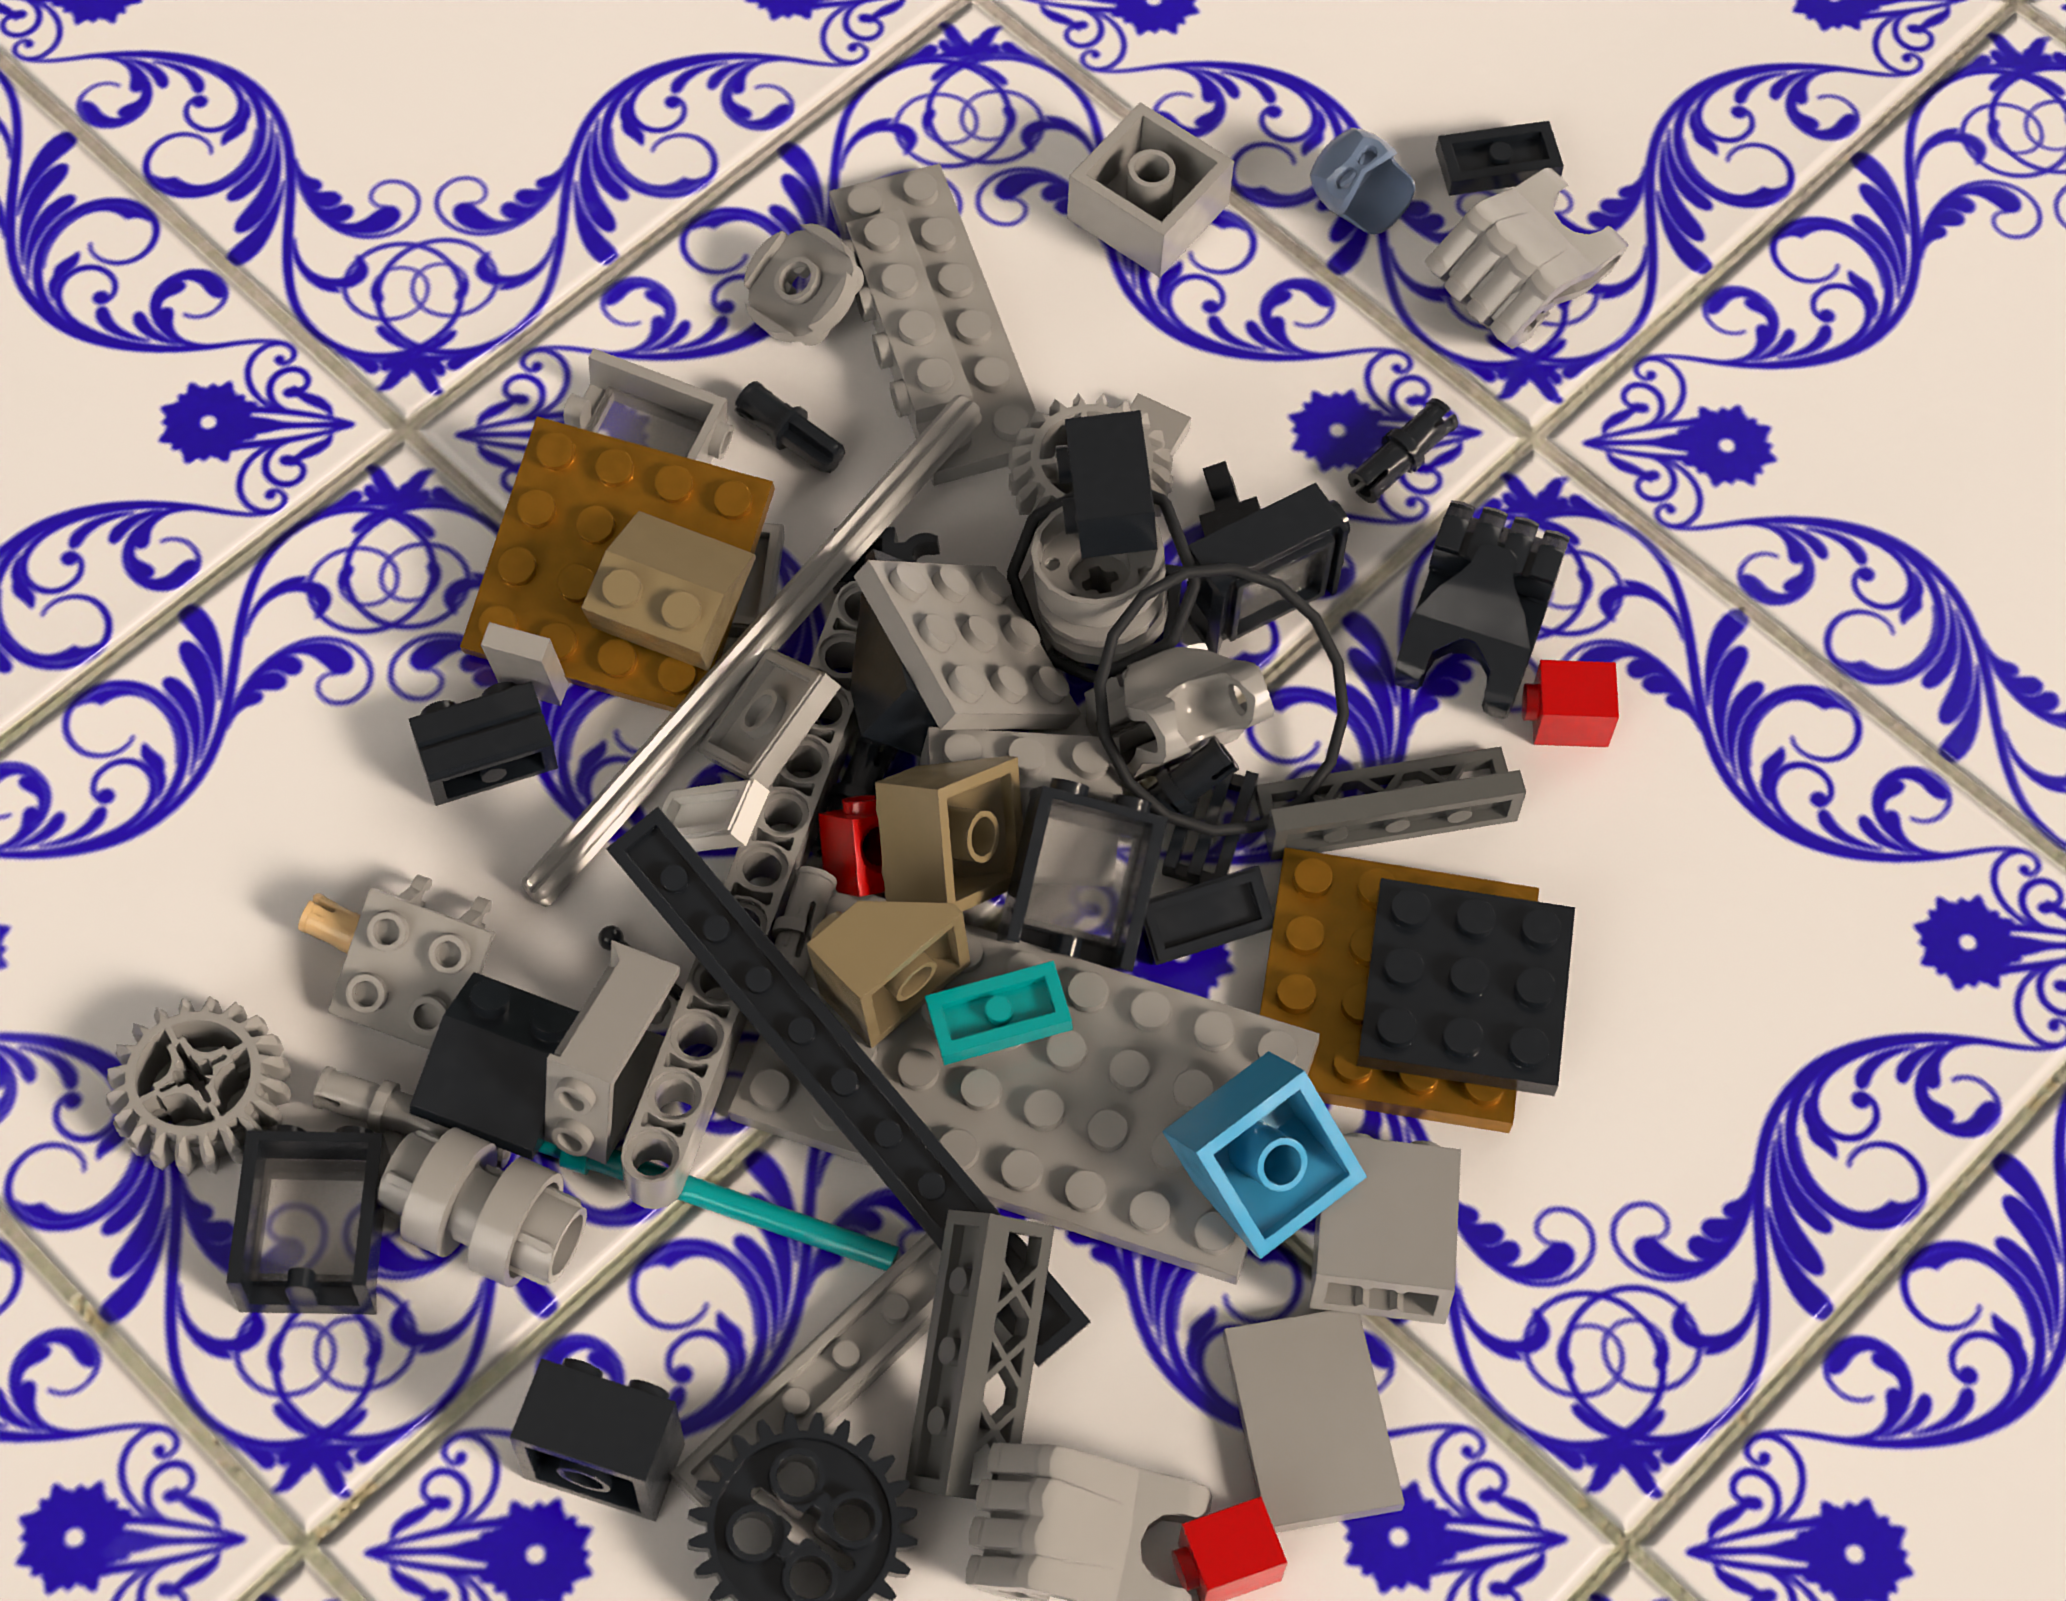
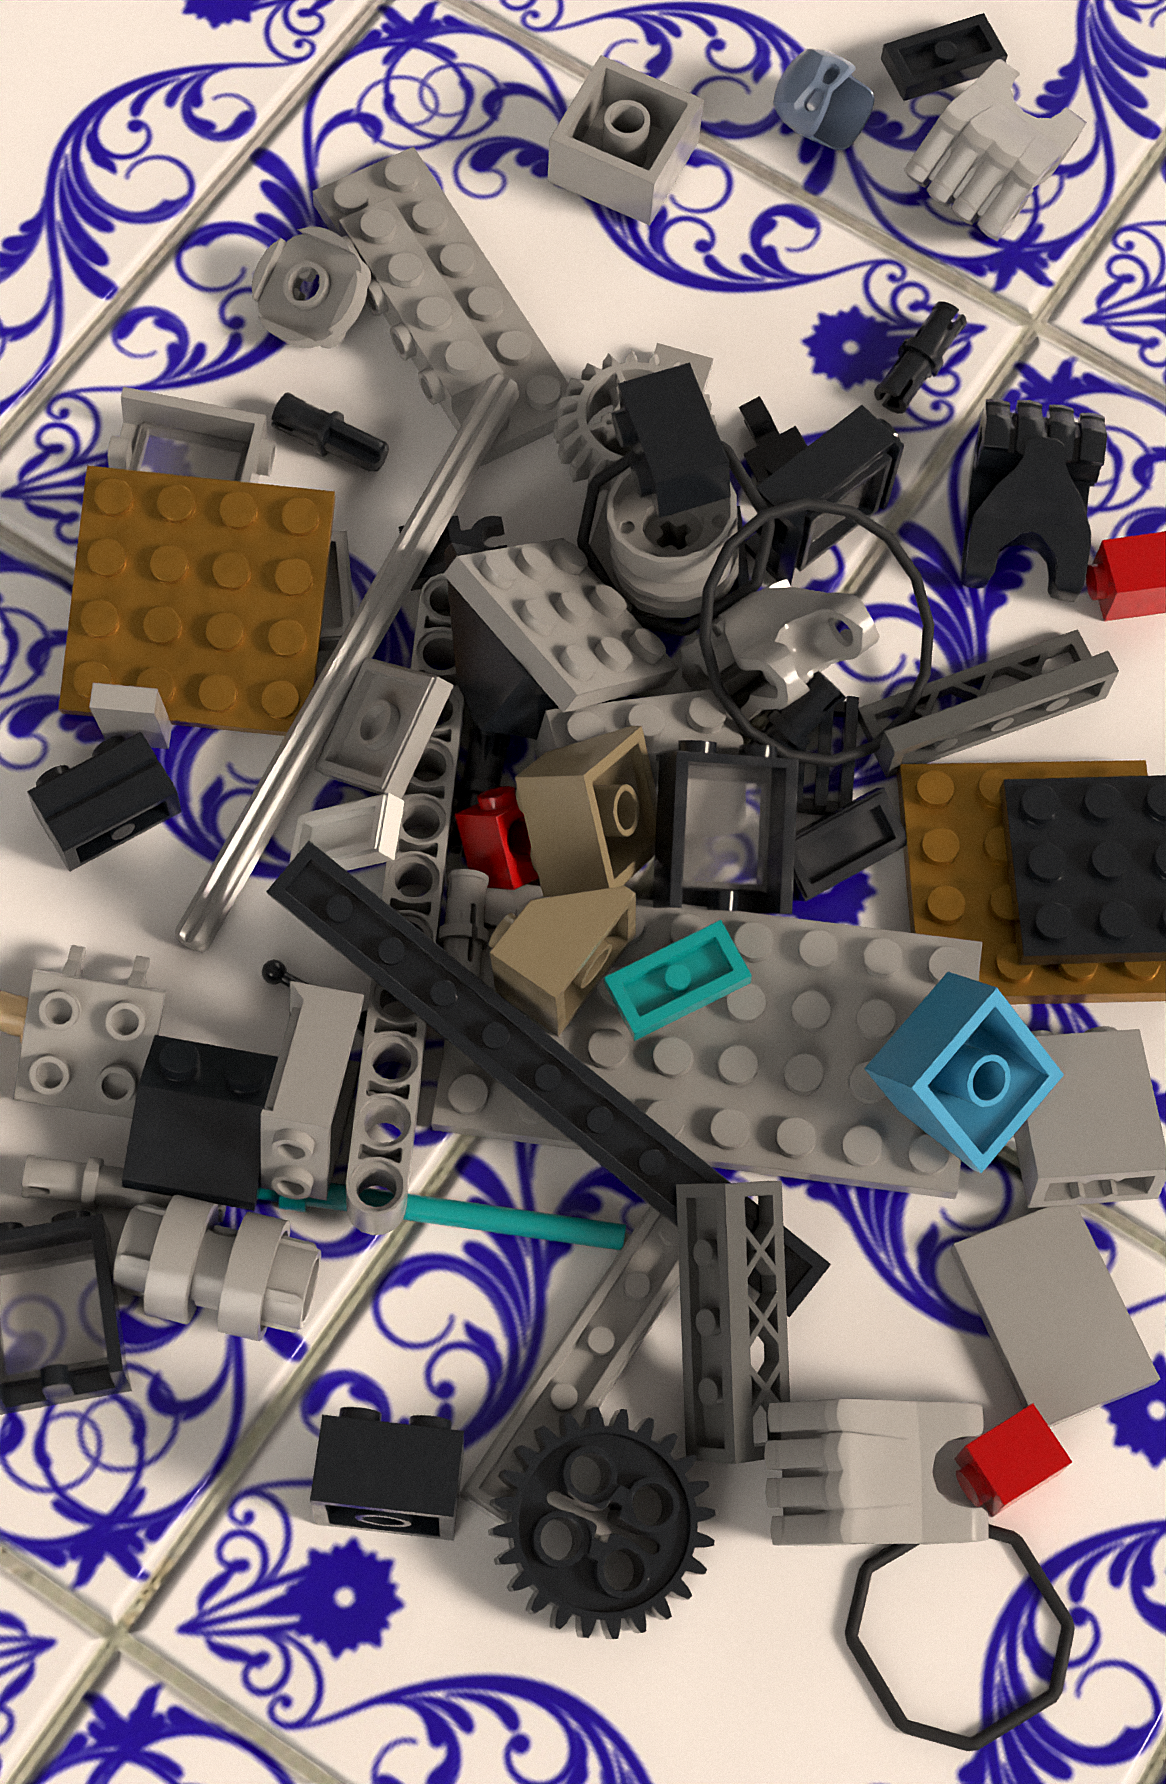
camera: 15 degrees left, 5 degrees up
dark tan slope [581,511,756,671] -> none

